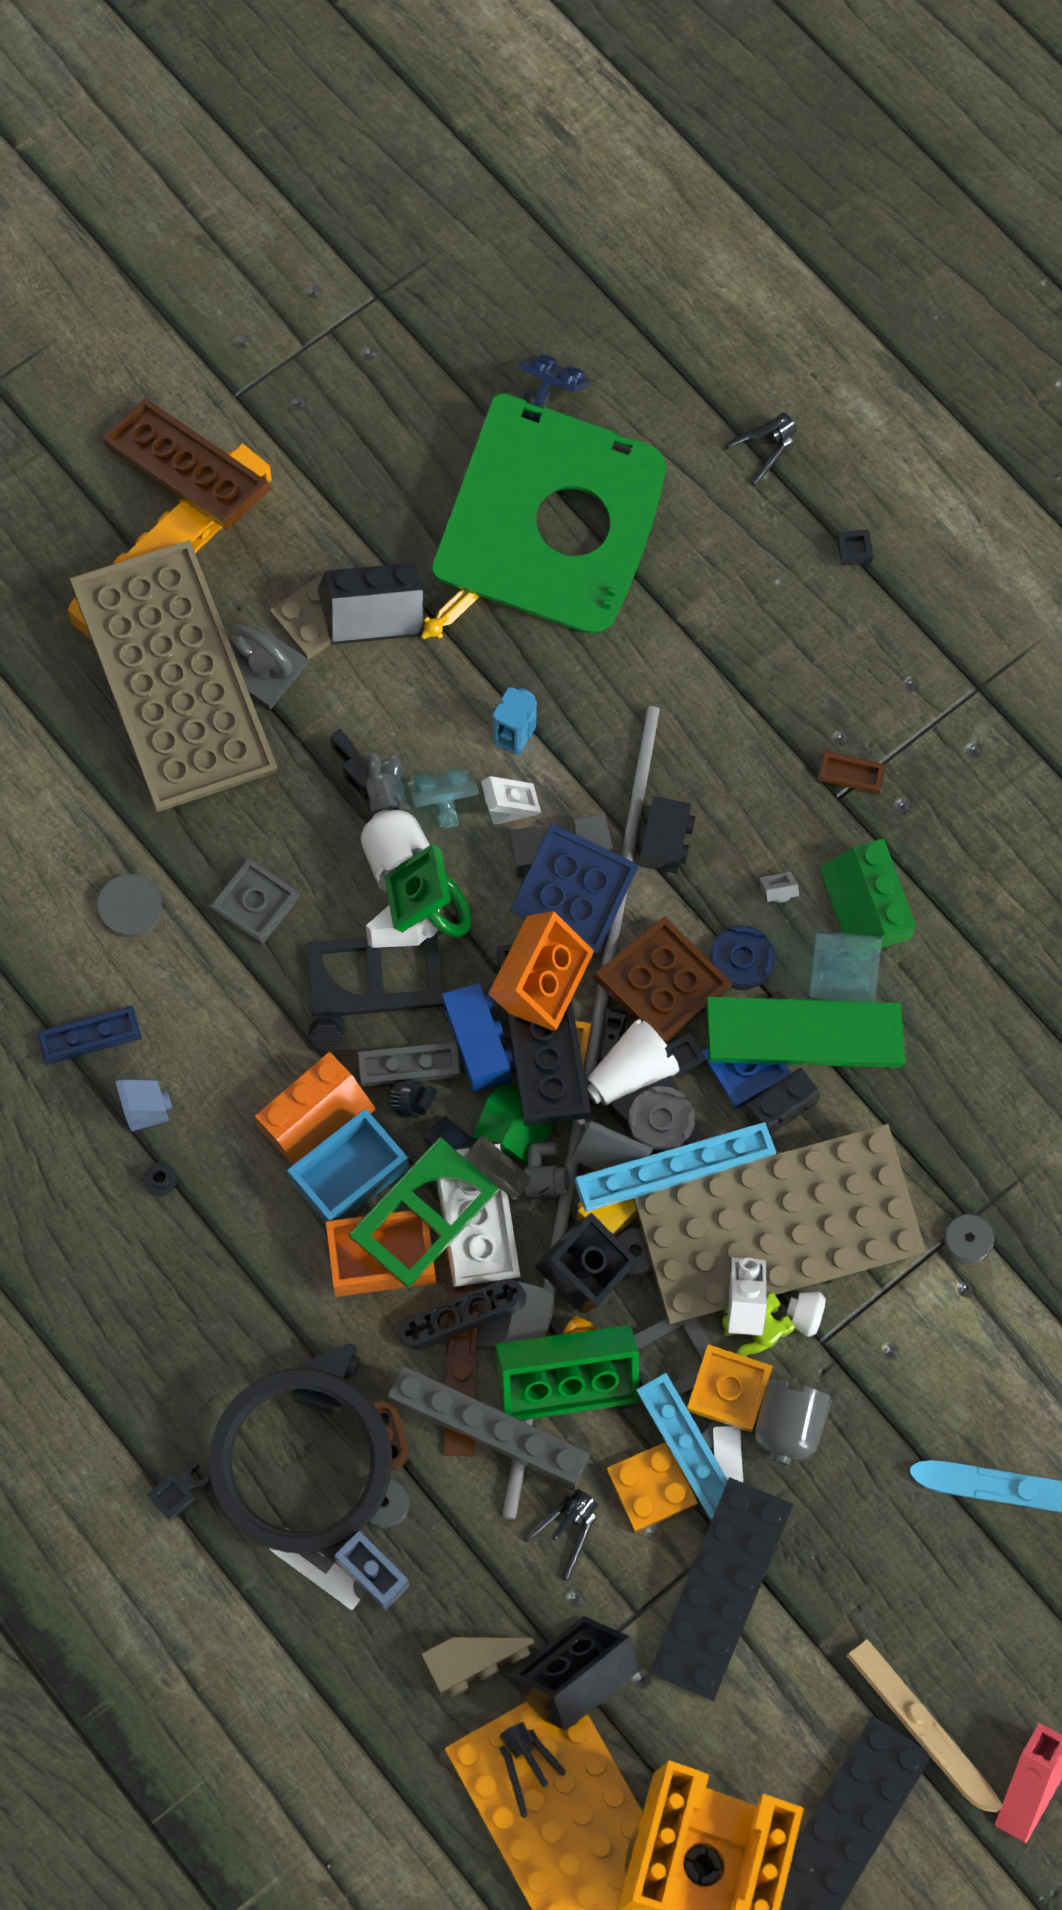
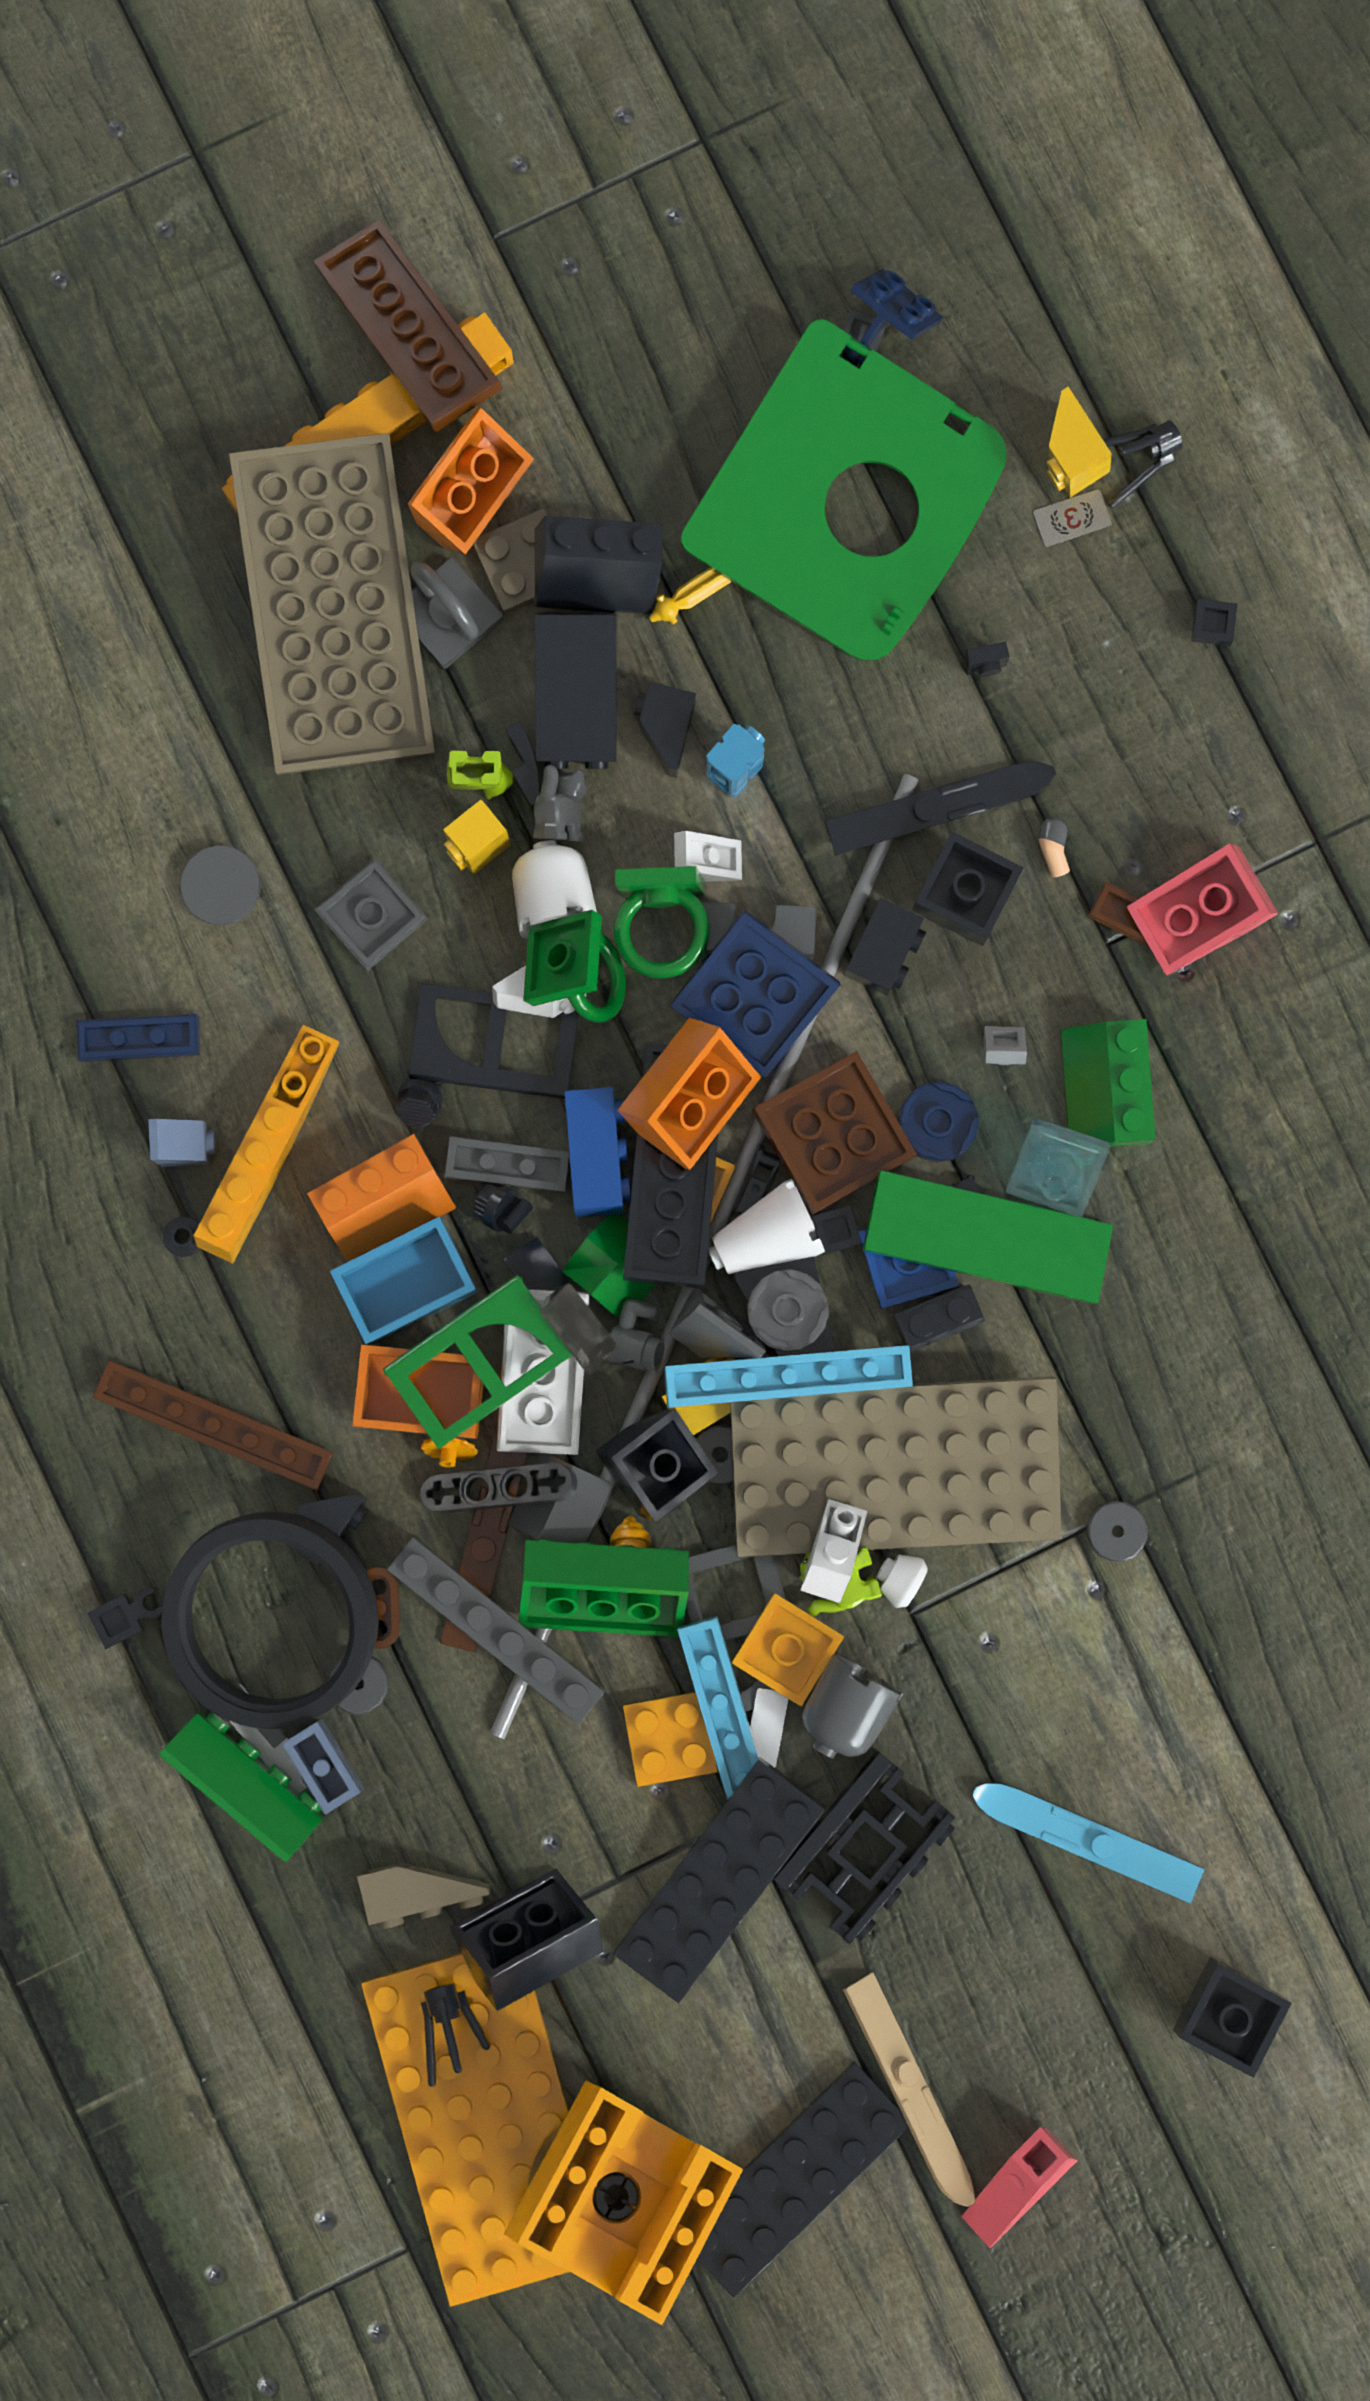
camera: 15 degrees right, 15 degrees up
clear light blue plate [407,768,479,829] -> none
black plant [524,1489,598,1581] -> none
none -> reddish brown plate [93,1360,334,1490]
none -> green slope [159,1711,327,1863]
none -> light orange slope [193,1025,339,1264]
none -> orange slope [408,407,534,555]
none -> light orange piece [421,1438,478,1468]
none -> yellow brick [443,799,511,875]
none -> lime animal [447,751,513,800]
none -> black slope [535,612,618,769]
none -> green tile [614,866,710,979]
none -> black slope [634,682,696,778]
none -> black fence [773,1750,955,1944]
none -> black piece [825,762,1056,856]
none -> black brick [912,831,1024,946]
none -> black plate [964,641,1010,677]
none -> clear smoke sticker [1033,489,1112,547]
none -> arm [1039,817,1070,877]
none -> yellow slope [1046,386,1112,498]
none -> coral slope [1127,843,1279,976]

